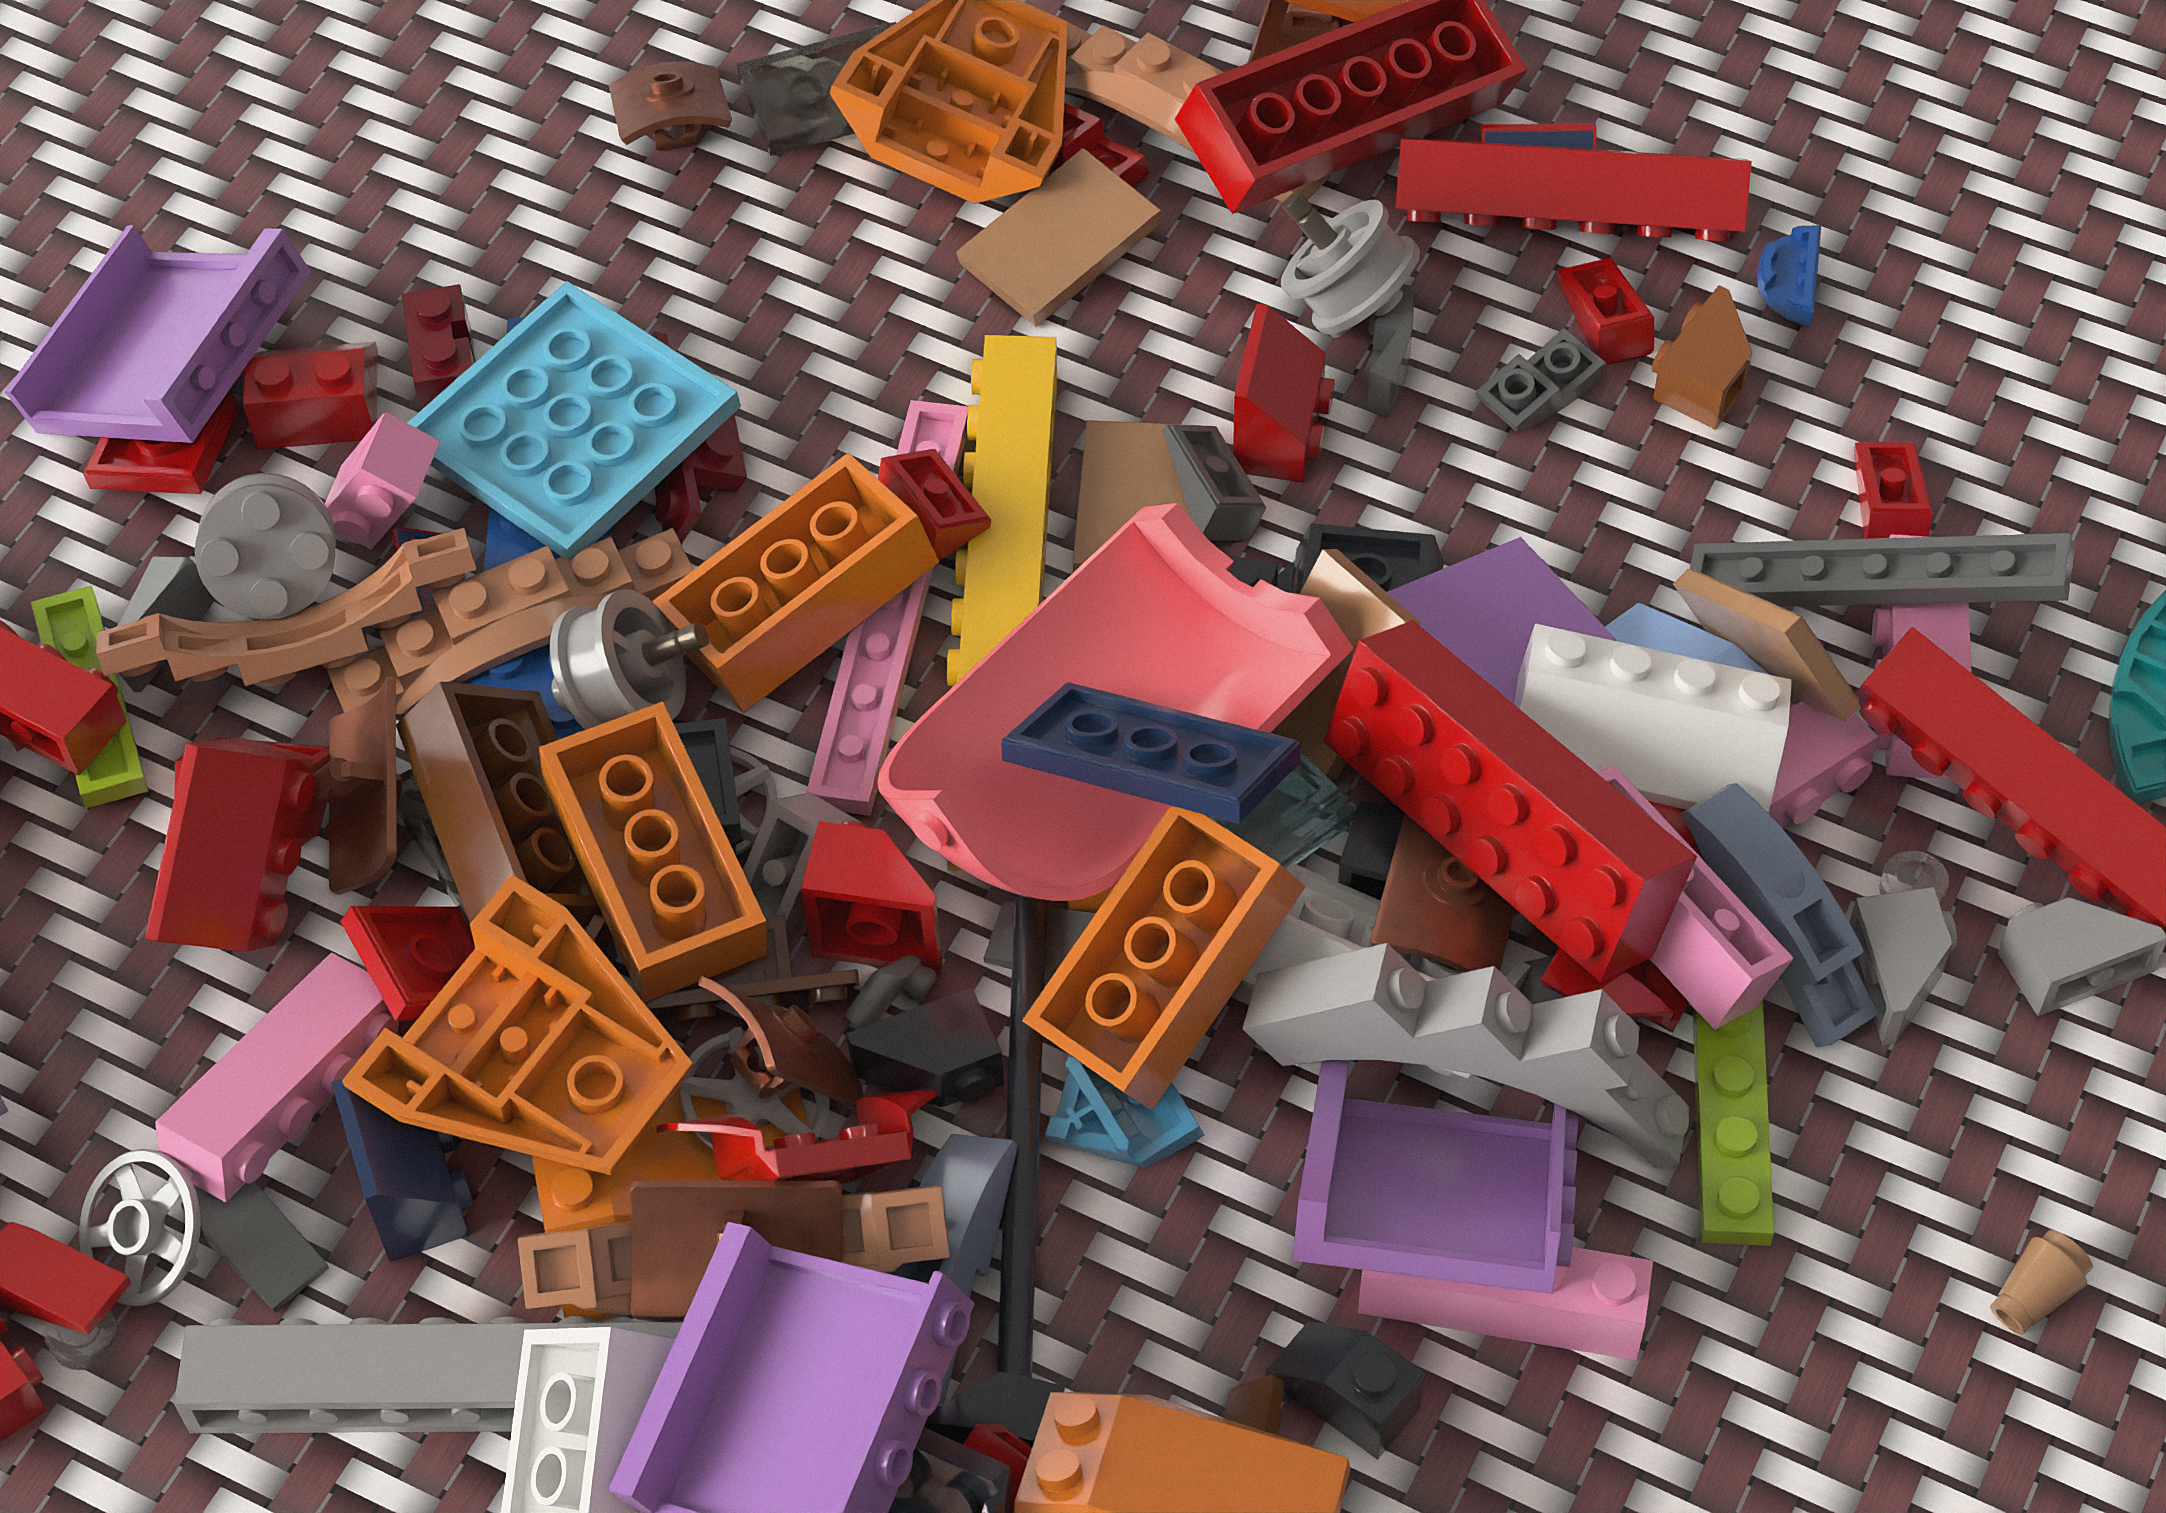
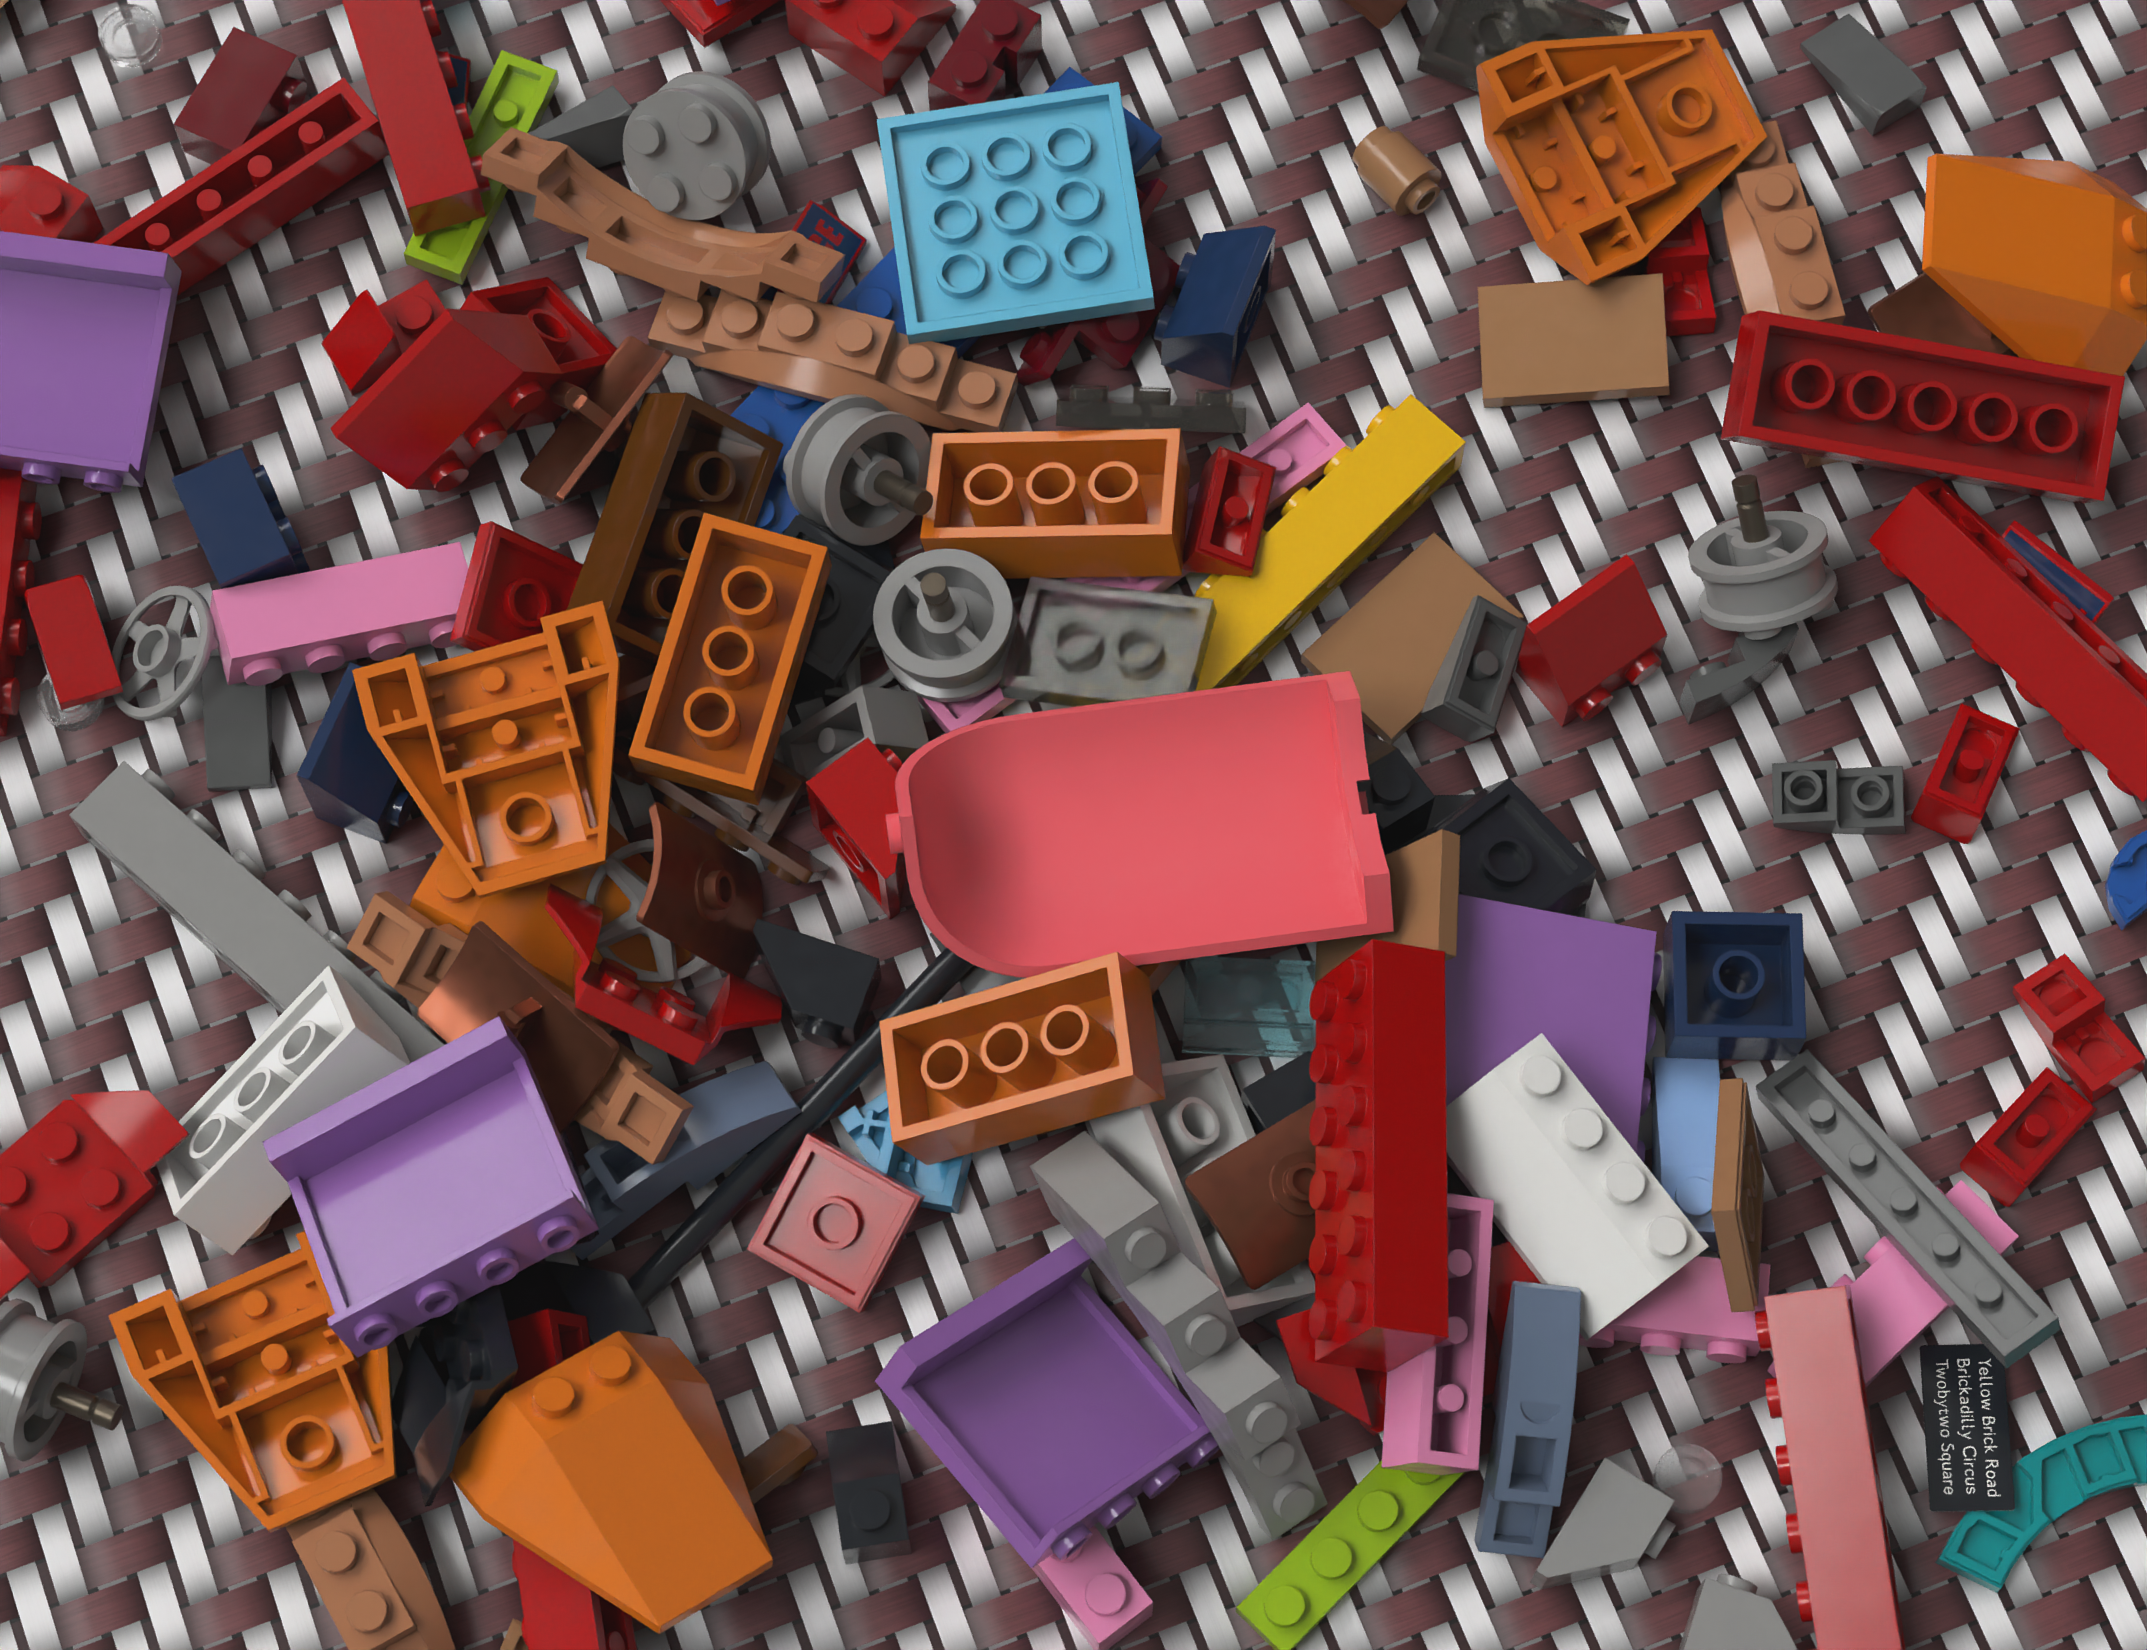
camera: 40 degrees right, 15 degrees up
bright pink brick [325,411,440,550] -> none
dark grey arm [844,955,937,1028] -> none
dark blue tile [1001,682,1301,824] -> none
dark orange slope [1652,285,1752,430] -> none
none -> dark blue brick [171,448,311,589]
none -> red slope [321,279,446,396]
none -> plate [747,1133,925,1313]
none -> light grey wheel [873,548,1020,702]
none -> clear smoke plate [999,577,1217,707]
none -> clear smoke plate [1056,384,1246,433]
none -> dark blue slope [1154,226,1276,388]
none -> medium nougat brick [1352,126,1441,216]
none -> dark blue brick [1663,911,1806,1060]
none -> black sticker [1919,1344,2015,1512]
none -> red slope [2012,954,2145,1104]

